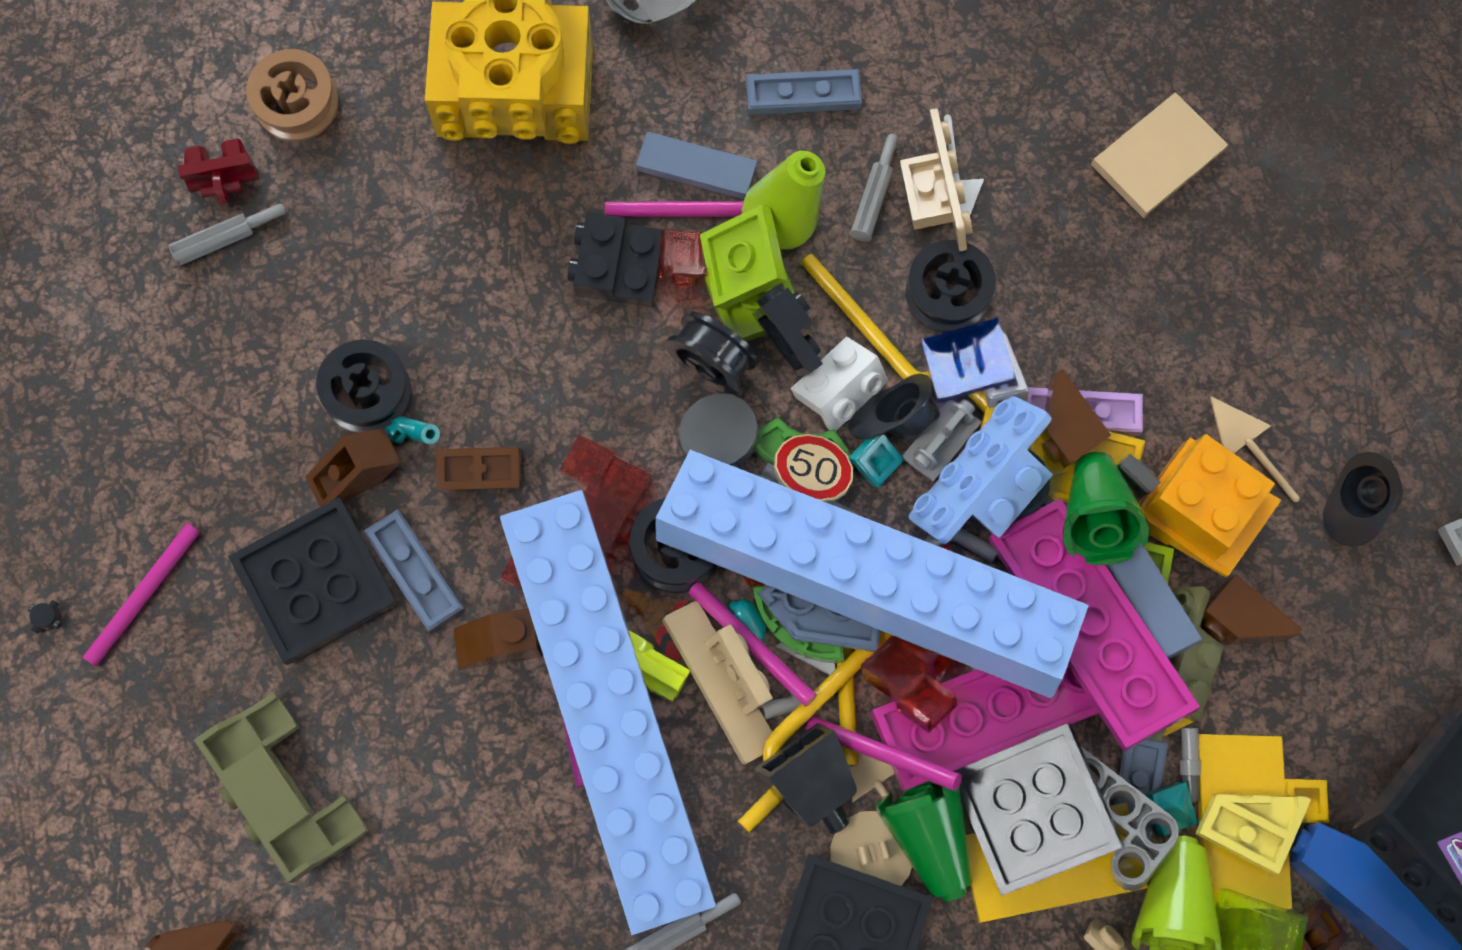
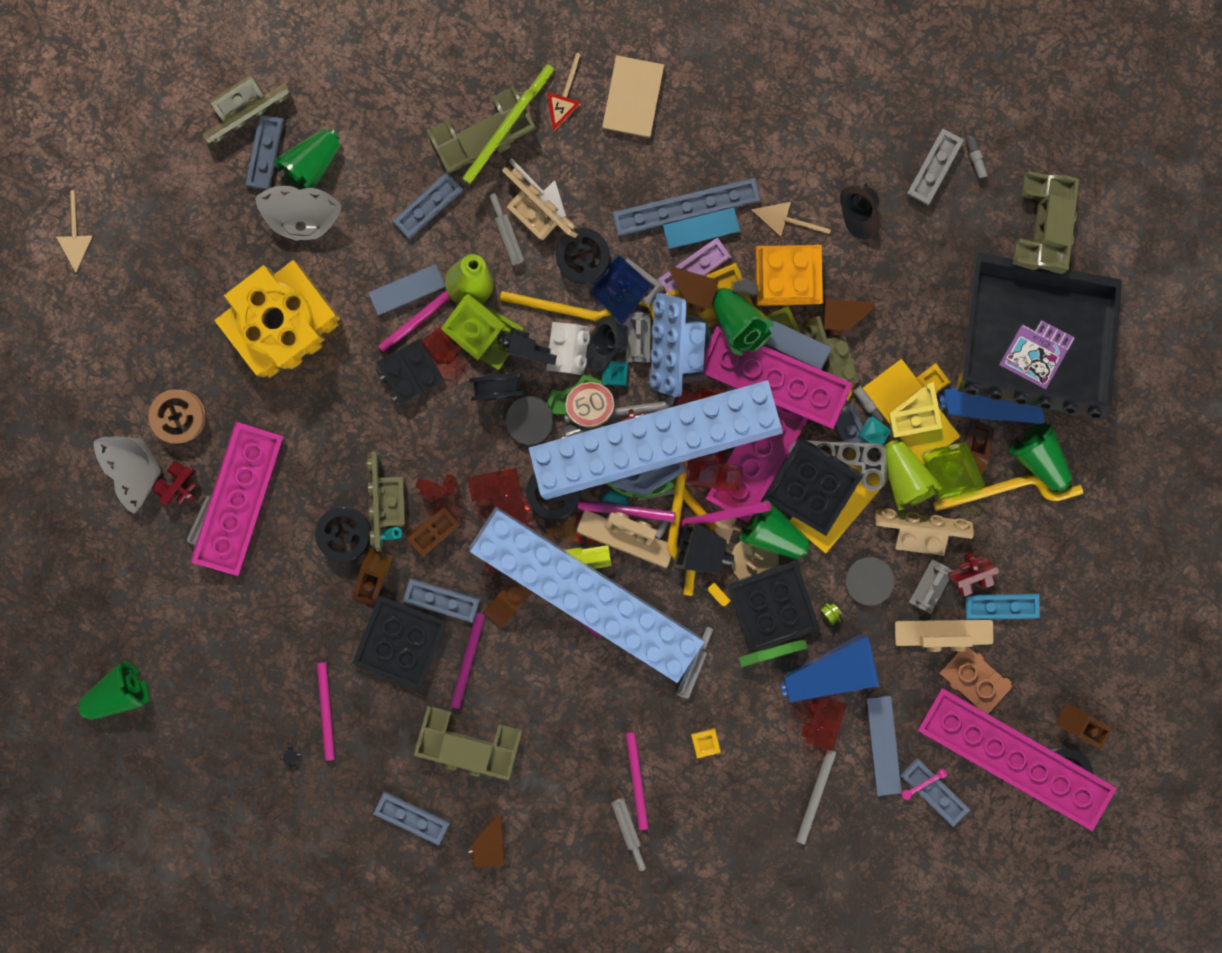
camera: 35 degrees left, 15 degrees up
none -> light grey piece [94,436,161,513]
none -> dark pink plate [190,421,283,576]
none -> olive bracket [367,451,405,552]
none -> sand blue tile [373,791,450,845]
none -> clear red bracket [415,474,457,499]
none -> olive bracket [426,86,536,173]
none -> magenta bar [450,612,485,709]
none -> lime piece [462,64,555,184]
none -> piece [547,53,582,132]
none -> sand blue tile [613,178,761,237]
none -> dark azure tile [663,208,740,250]
none -> yellow tile [707,582,730,607]

